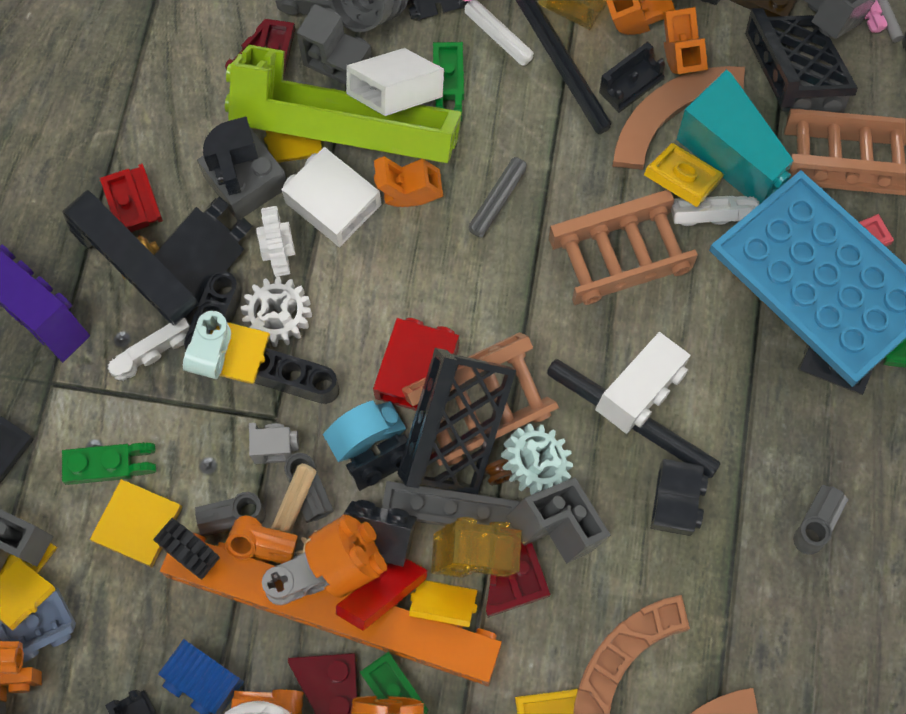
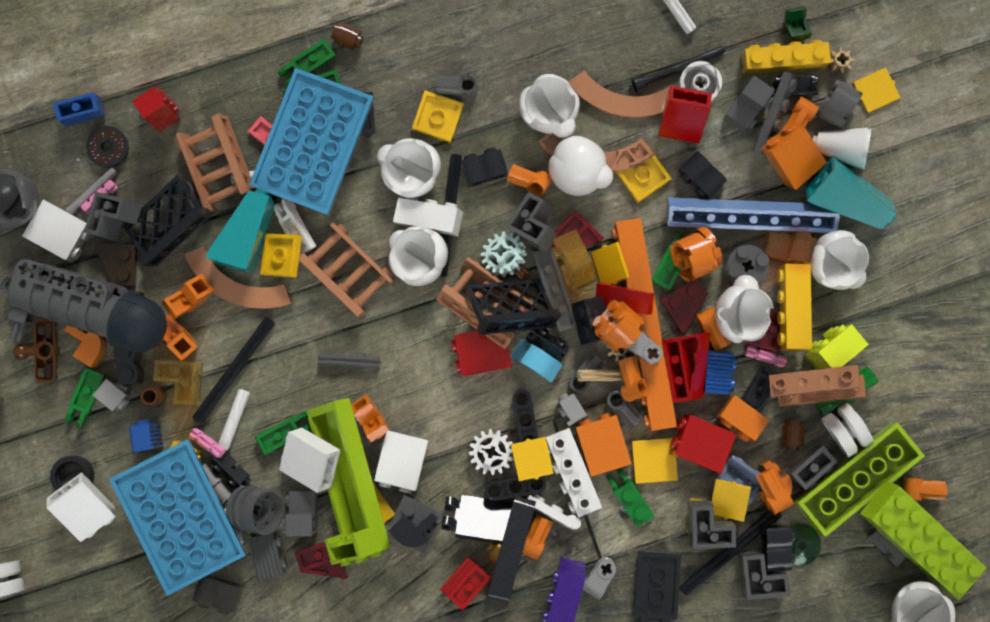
camera: 120 degrees left, 15 degrees up
black tyre [153,518,220,580] -> none
light aqua piece [183,311,232,379] -> none
white gear [256,206,295,277] -> none
black hinge [599,41,665,113] -> none
none -> white piece [377,138,441,198]
none -> white piece [388,227,448,286]
none -> yellow tile [411,90,464,143]
none -> orange piece [507,164,552,198]
none -> white piece [519,74,580,138]
none -> orange piece [522,514,553,561]
none -> white brick [546,428,602,517]
none -> white piece [548,136,613,196]
none -> orange brick [575,412,632,477]
none -> light grey piece [583,557,616,600]
none -> red wedge [662,332,711,403]
none -> red brick [669,415,736,474]
none -> orange brick [716,395,769,442]

